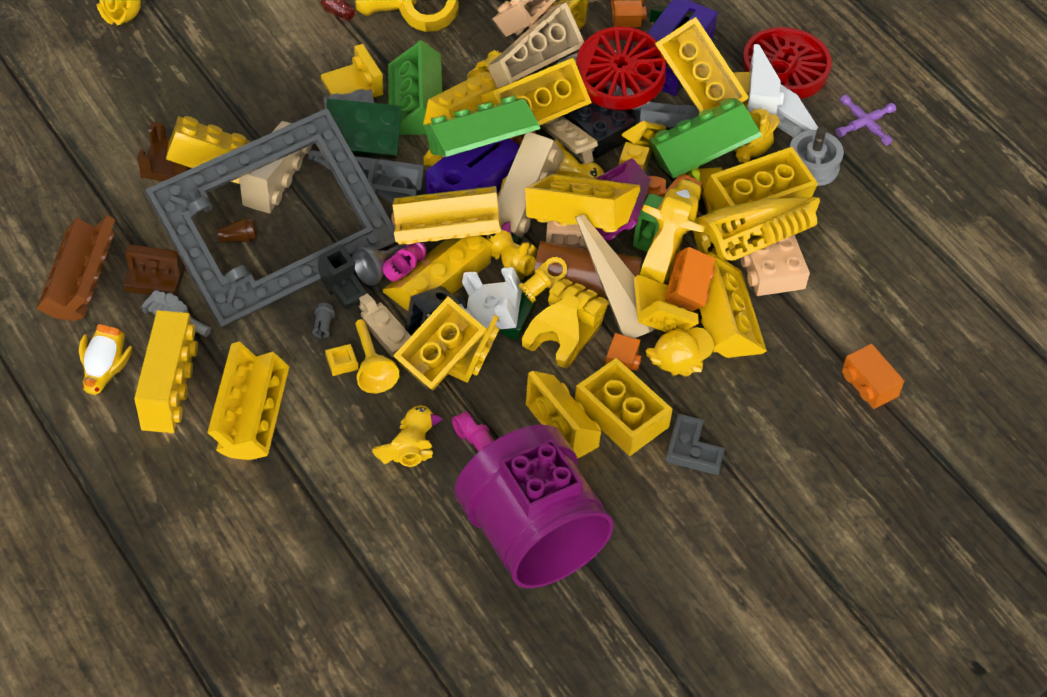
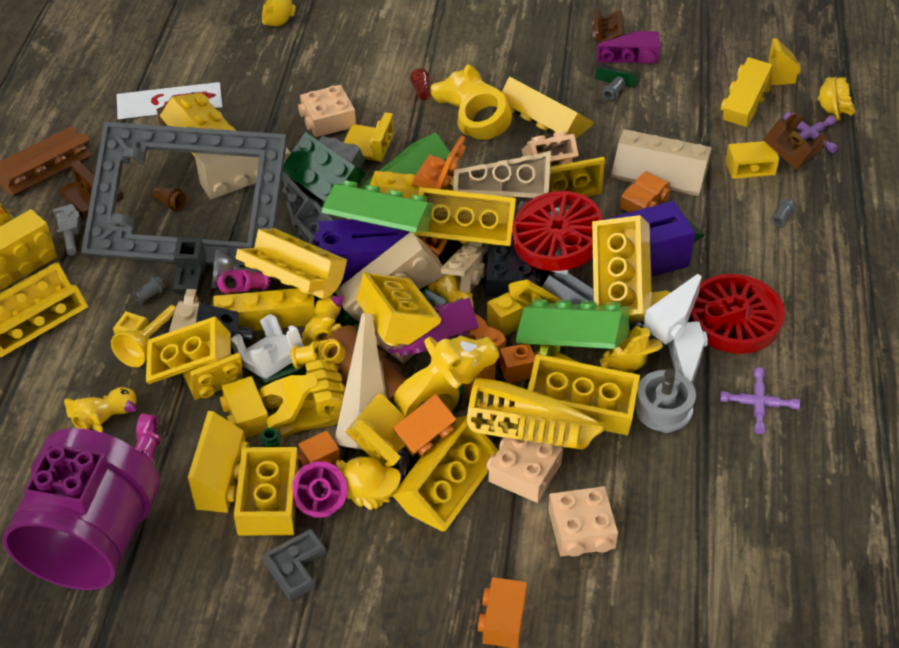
camera: 45 degrees right, 5 degrees down
none -> white sticker [117,82,222,119]
none -> yellow brick [219,376,268,438]
none -> dark green pin [259,428,281,447]
none -> dark pink cylinder [292,462,347,517]
none -> light nougat brick [298,85,356,137]
none -> orange bracket [412,135,466,190]
none -> light nougat brick [548,486,618,557]

